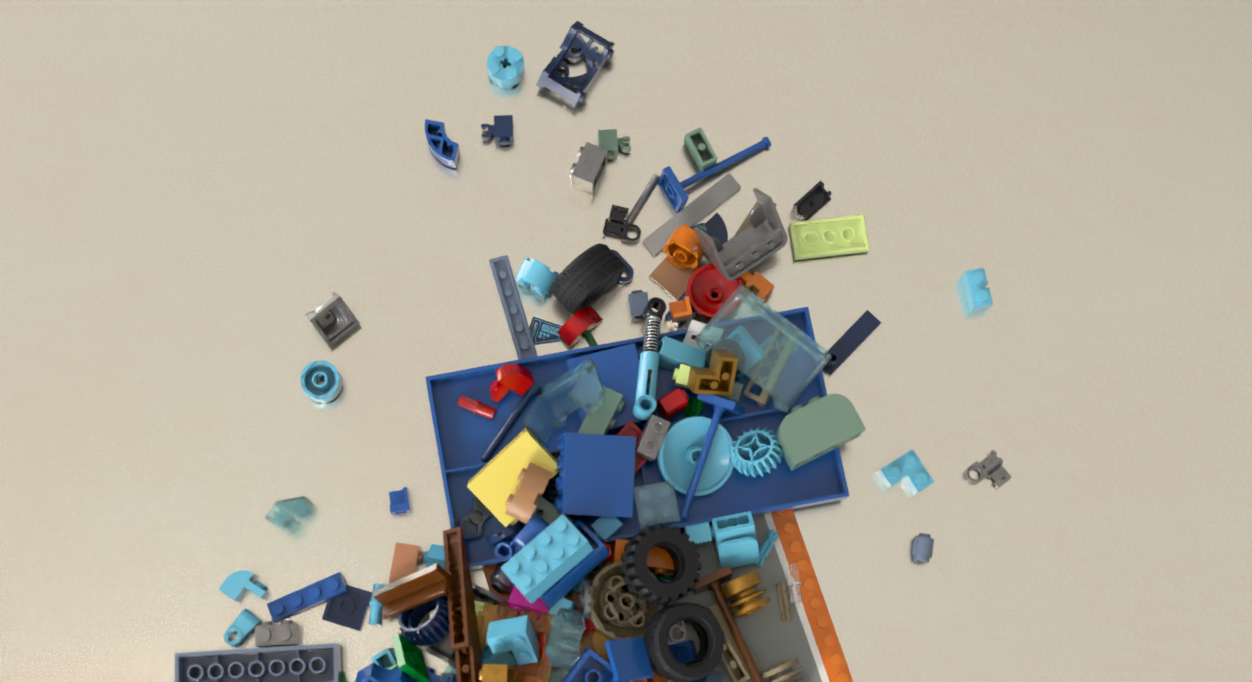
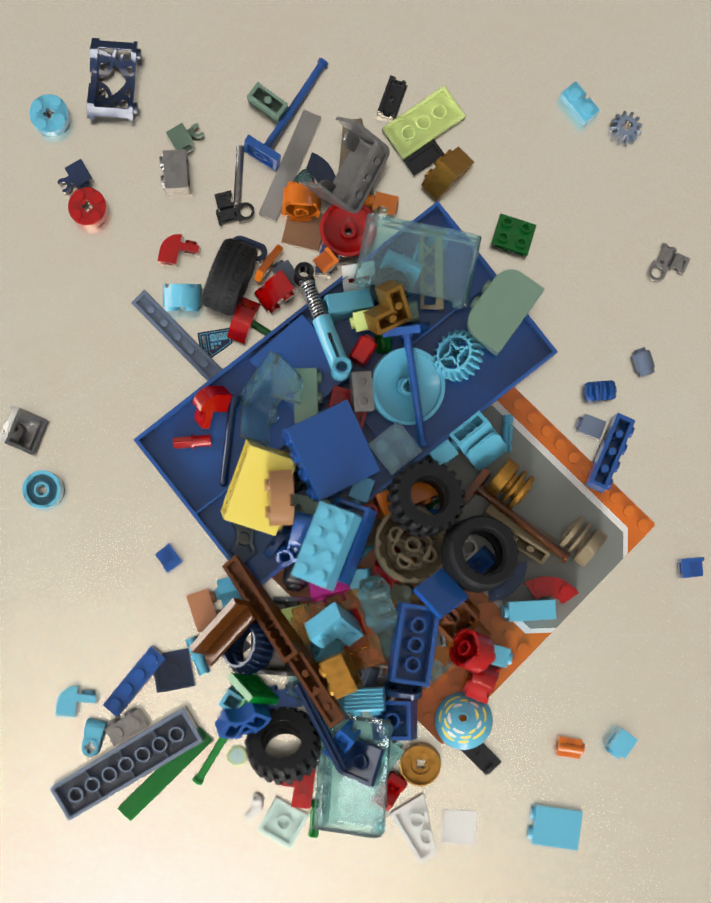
camera: 25 degrees left, 10 degrees up
clear light blue slope [264,496,313,535] -> none
blue brick [425,119,460,169] -> none
flat silver wheel [579,580,591,618] -> none
dark tan axle [776,582,792,622] -> none
clear axle [786,563,803,603] -> none
dark blue piece [820,310,881,377] -> none
medium azure brick [877,449,934,495] -> none
none -> red brick [68,187,109,229]
none -> red brick [157,234,201,267]
none -> orange tile [254,244,283,283]
none -> red brick [254,270,296,314]
none -> dark tan tile [388,582,414,603]
none -> black tile [403,139,444,177]
none -> pearl gold brick [421,146,474,200]
none -> green hinge [491,213,536,257]
none -> sand blue brick [575,413,606,441]
none -> blue gear [584,380,617,401]
none -> blue brick [584,413,636,493]
none -> sand blue gear [610,111,643,144]

